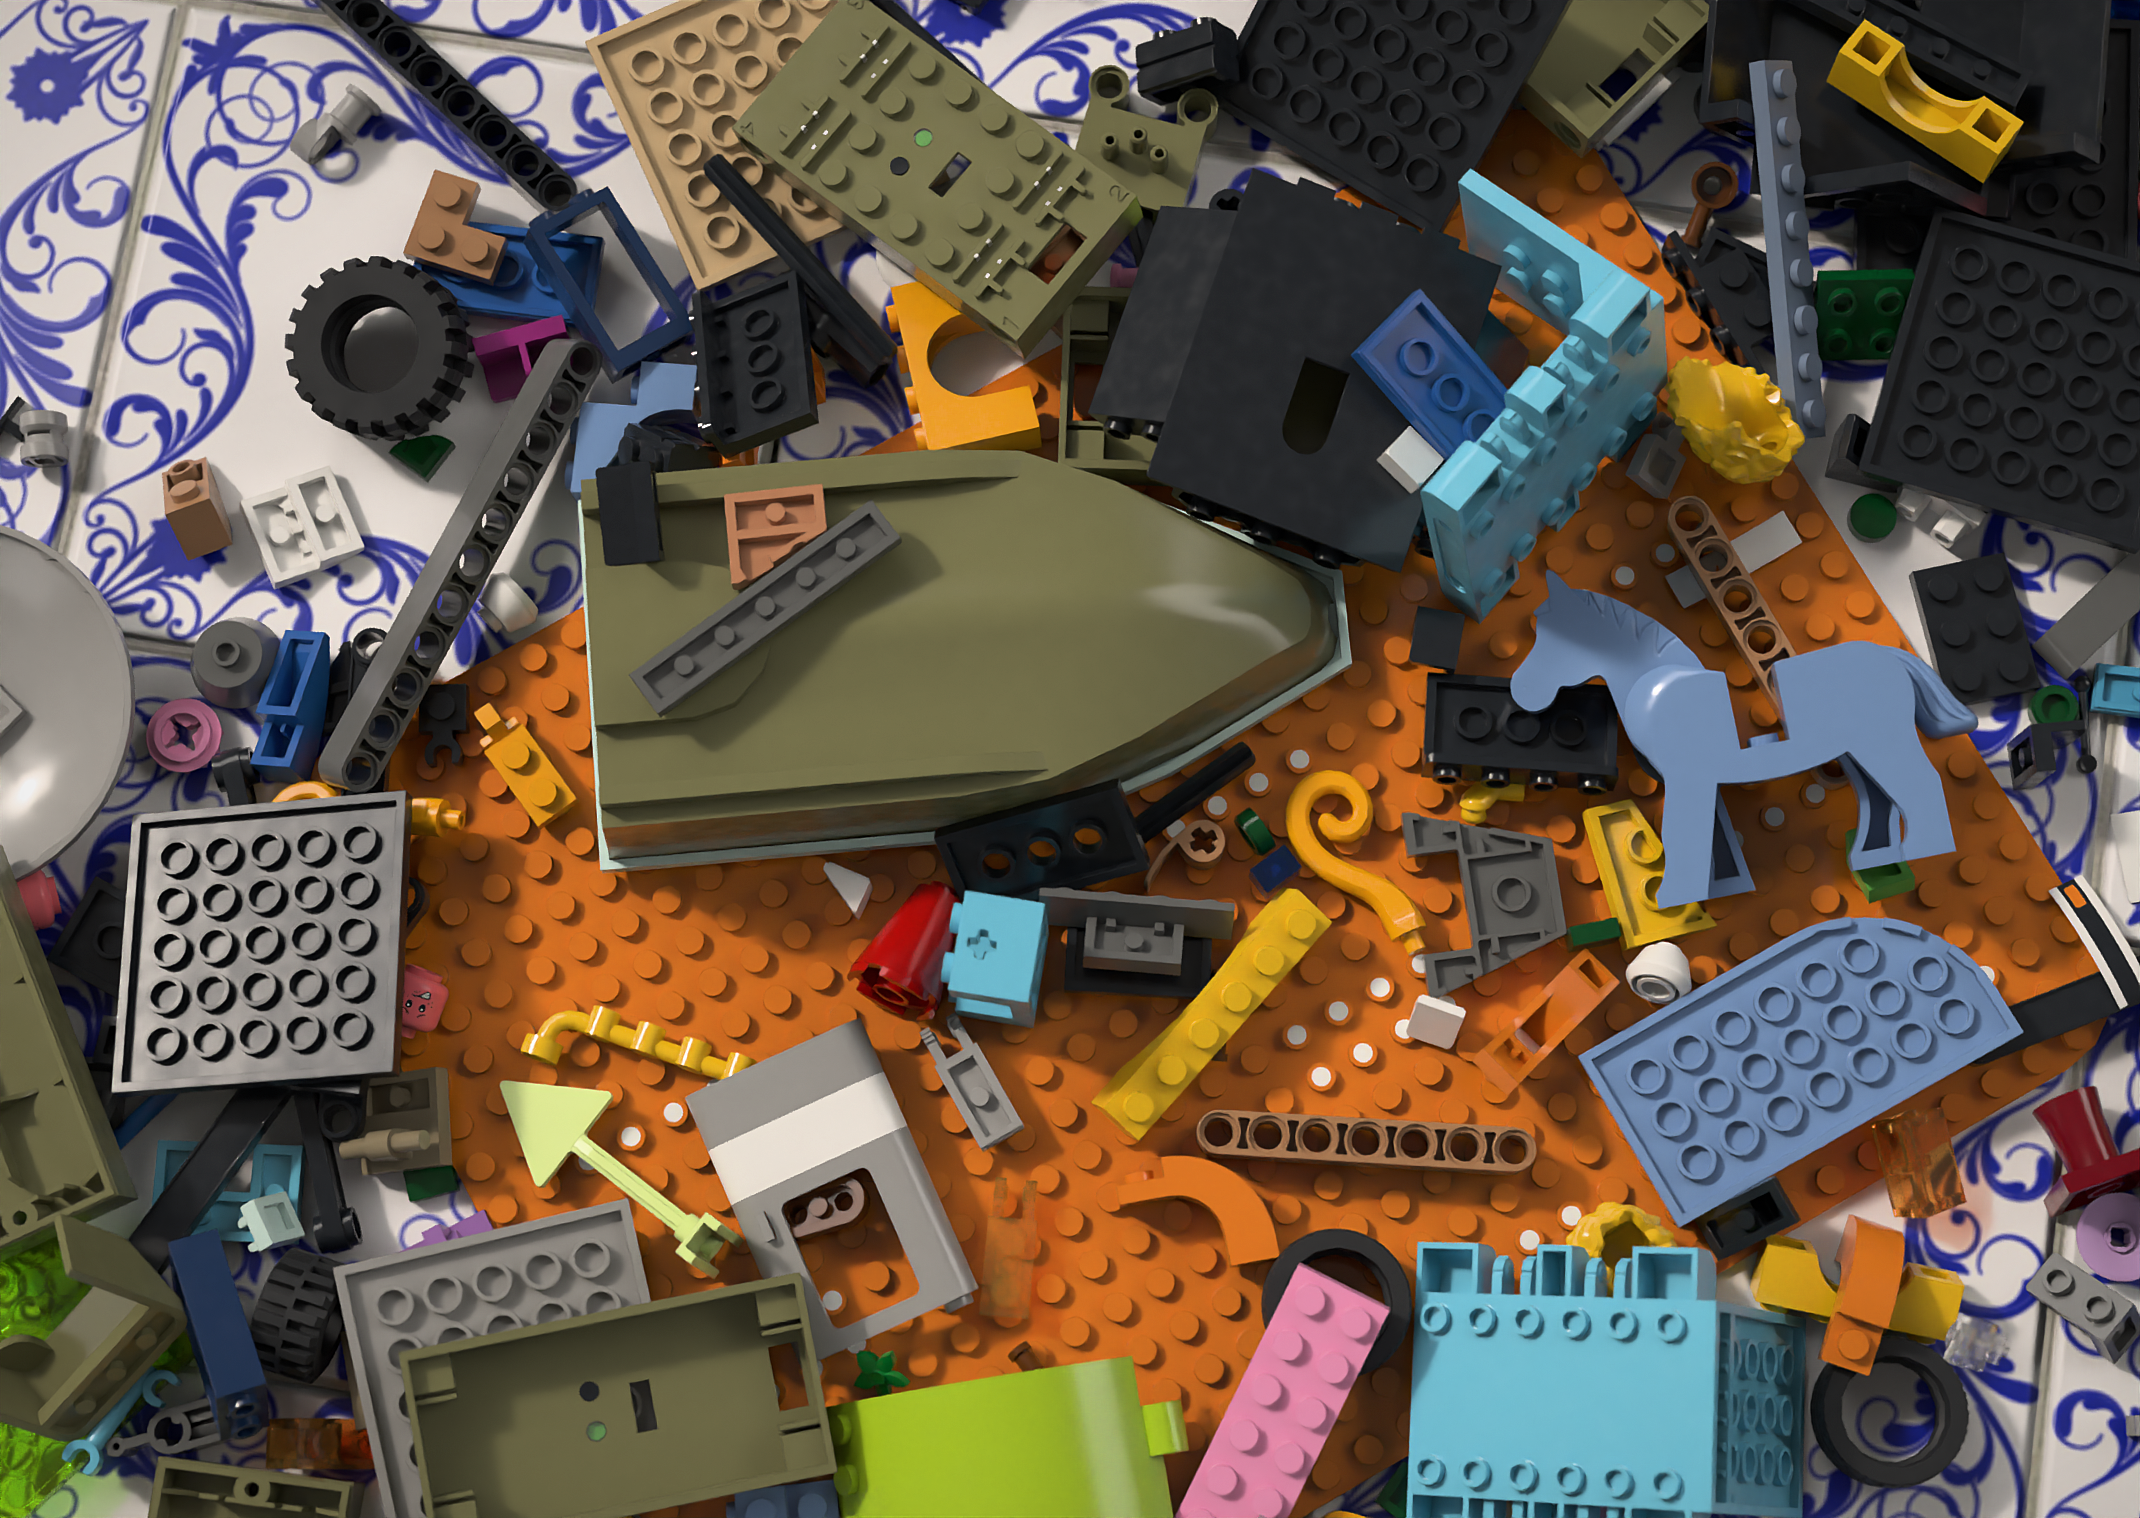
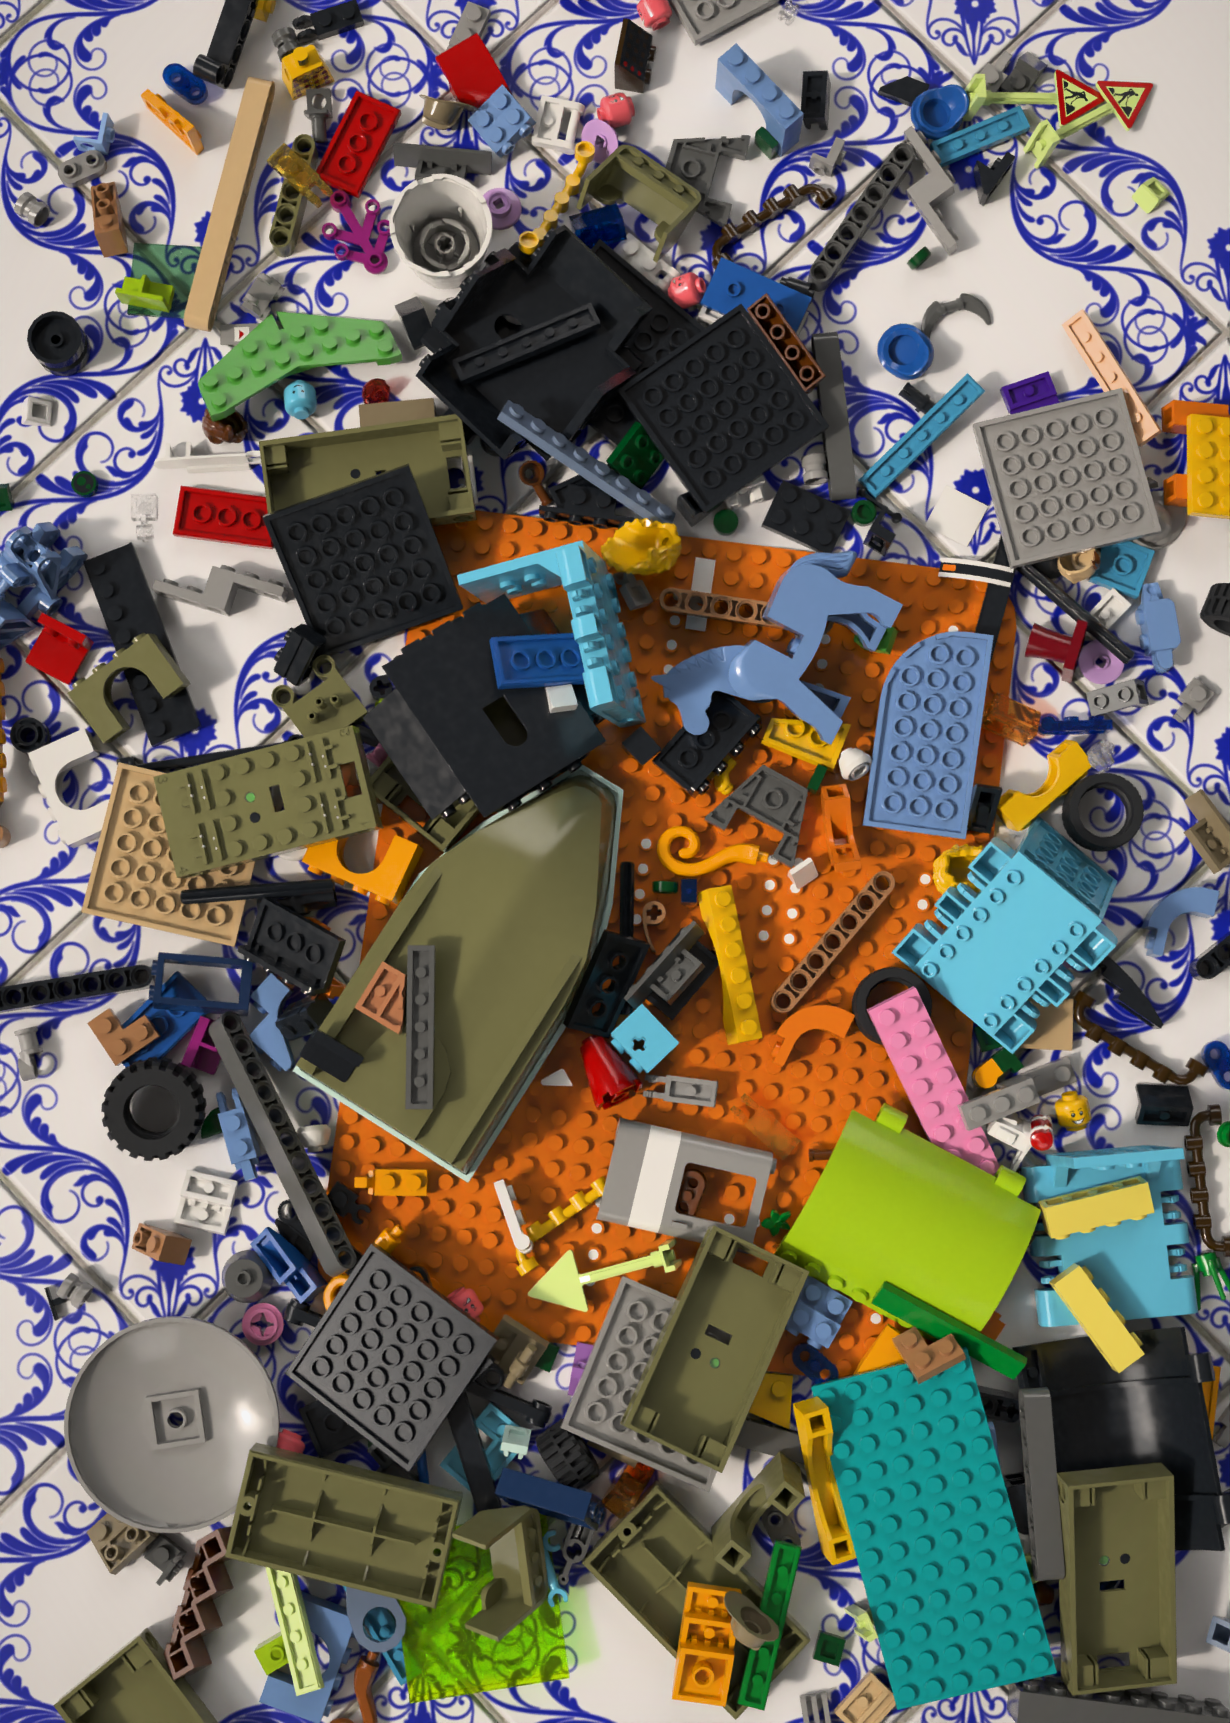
camera: 55 degrees left, 5 degrees up
orange arch [1817,1214,1905,1376] -> none
yellow arch [1827,20,2024,183] -> none
none -> medium blue hinge [216,1088,261,1181]
none -> white plate [494,1179,533,1254]
none -> light grey wheel [801,453,829,485]
none -> clear blue plate [1036,716,1113,736]

